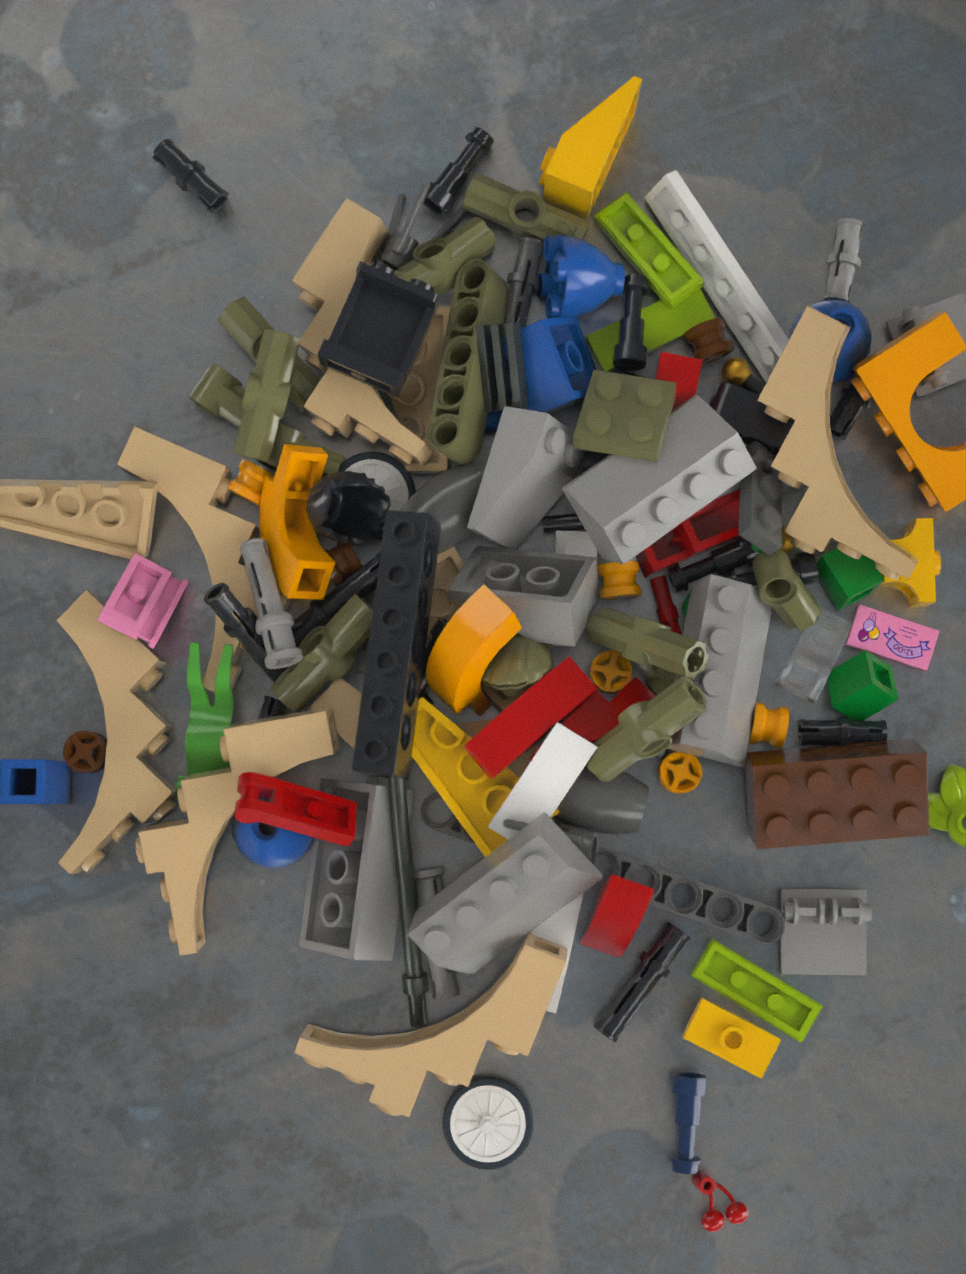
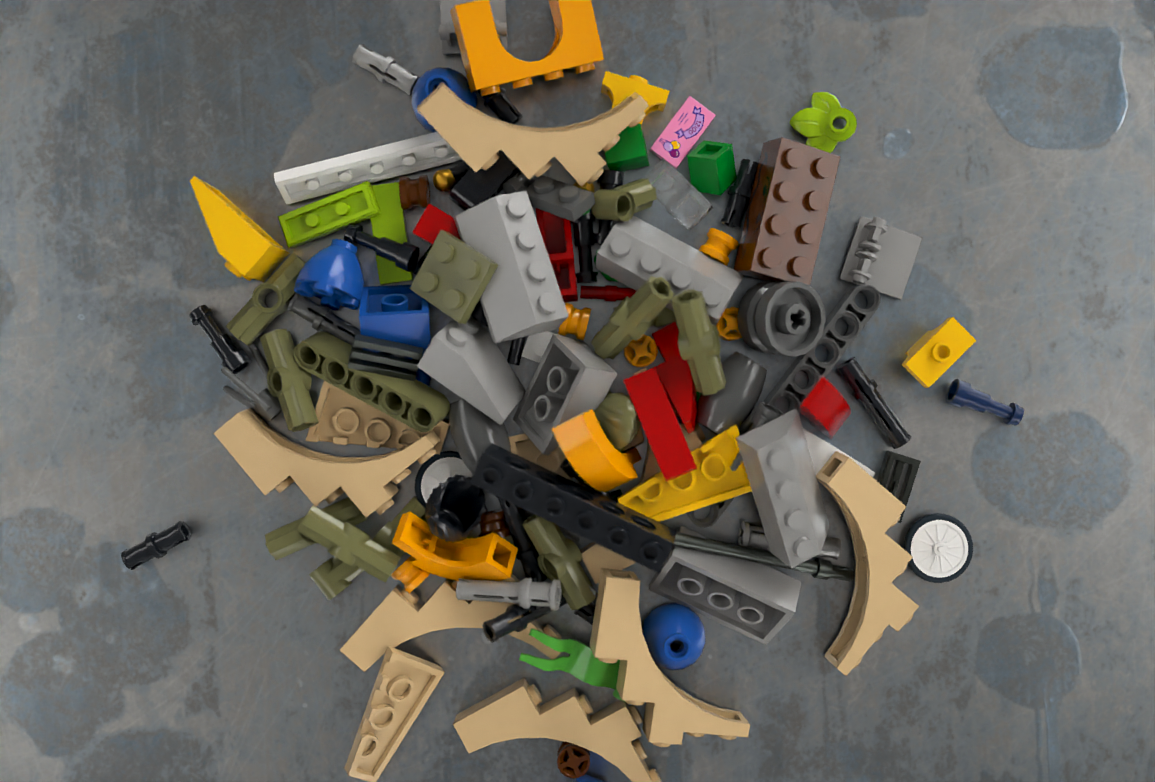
camera: 80 degrees left, 5 degrees up
bright pink plate [98,553,189,649] -> none
red plate [234,772,357,847] -> none
black panel [318,262,439,398] -> none
white sticker [488,722,597,839] -> none
lime tile [690,938,823,1043] -> none
red piece [692,1171,748,1232] -> none
none -> dark grey wheel [737,281,826,357]
none -> pearl dark grey tile [877,450,921,523]

